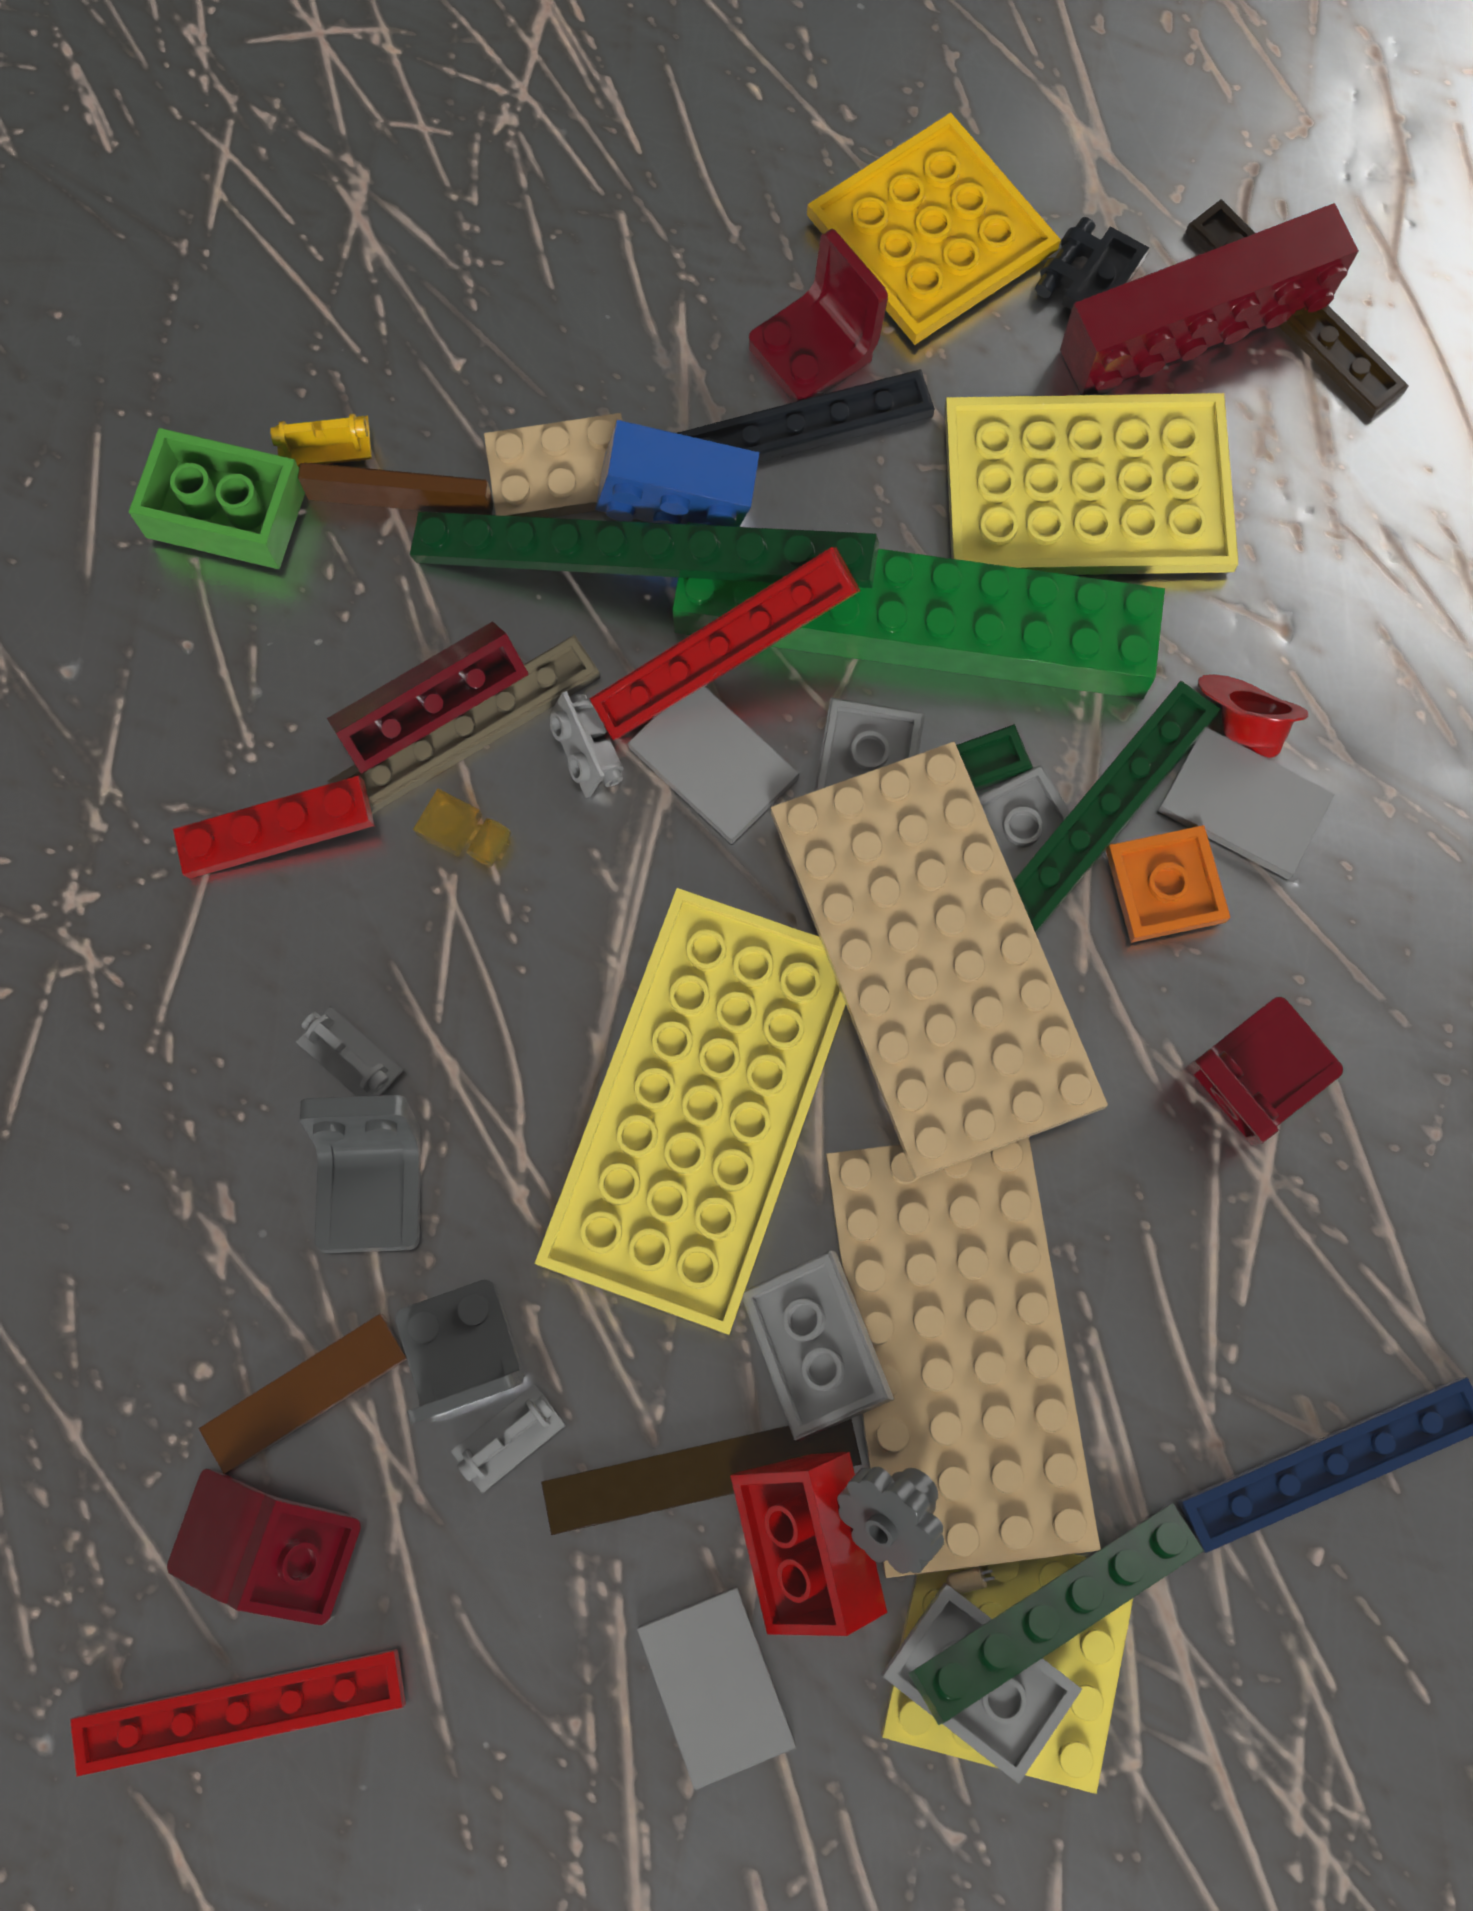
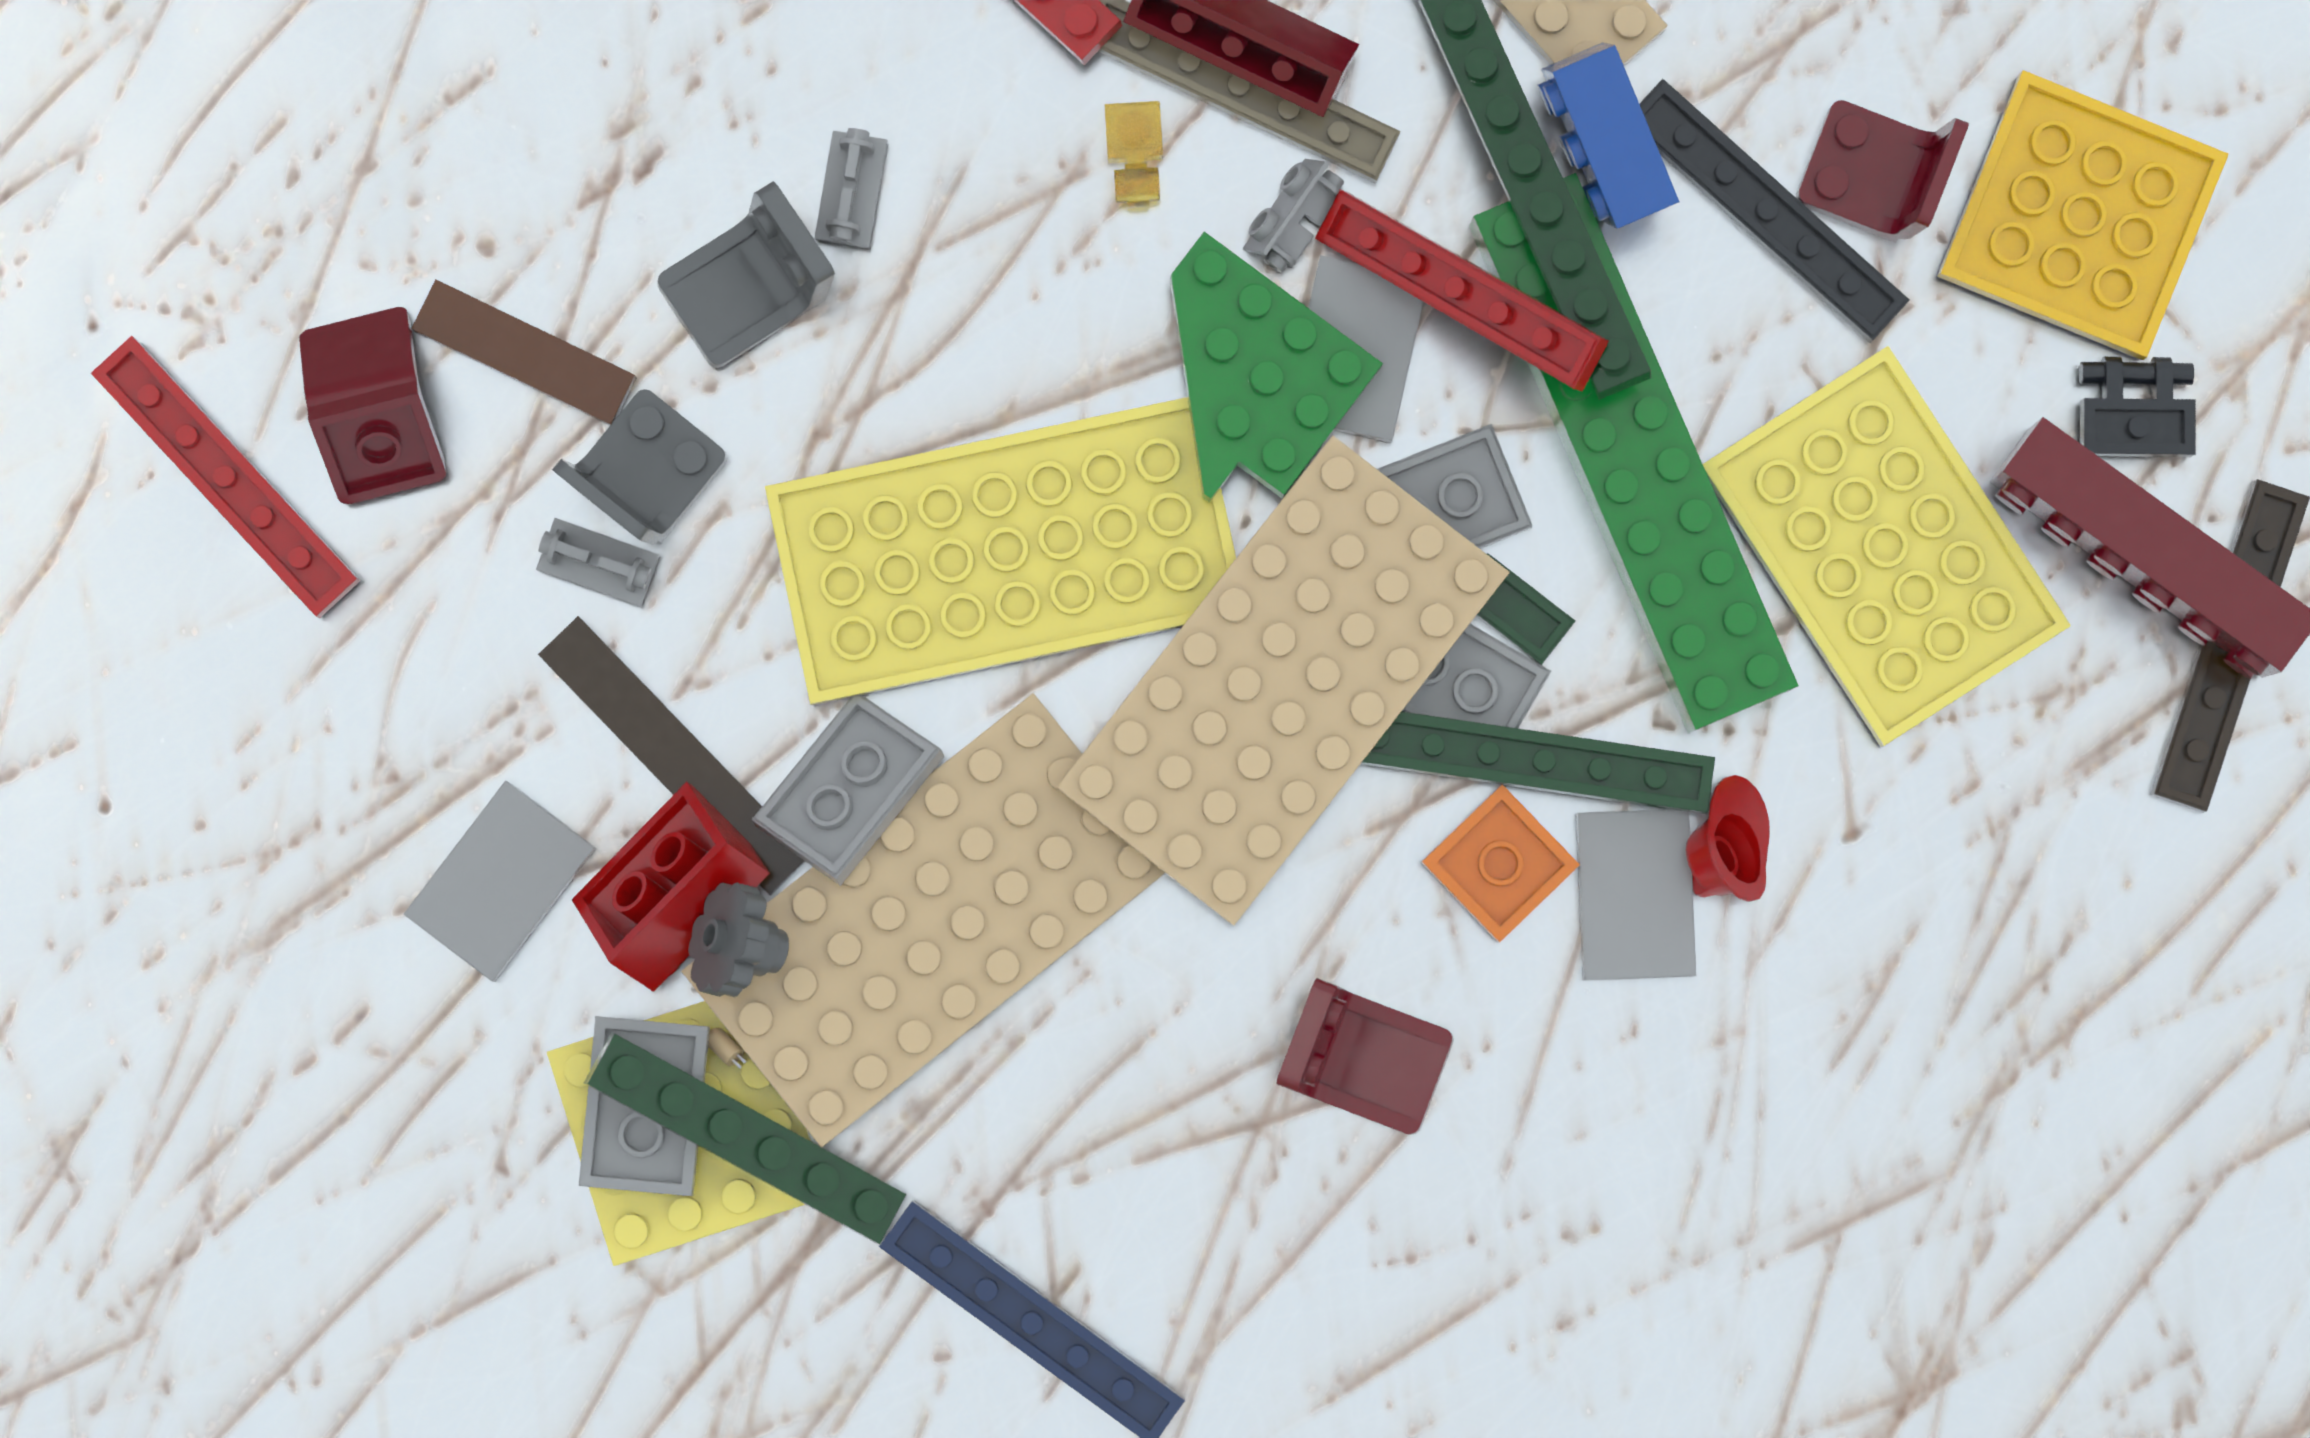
camera: 55 degrees right, 10 degrees up
none -> green wing [1170,231,1383,503]

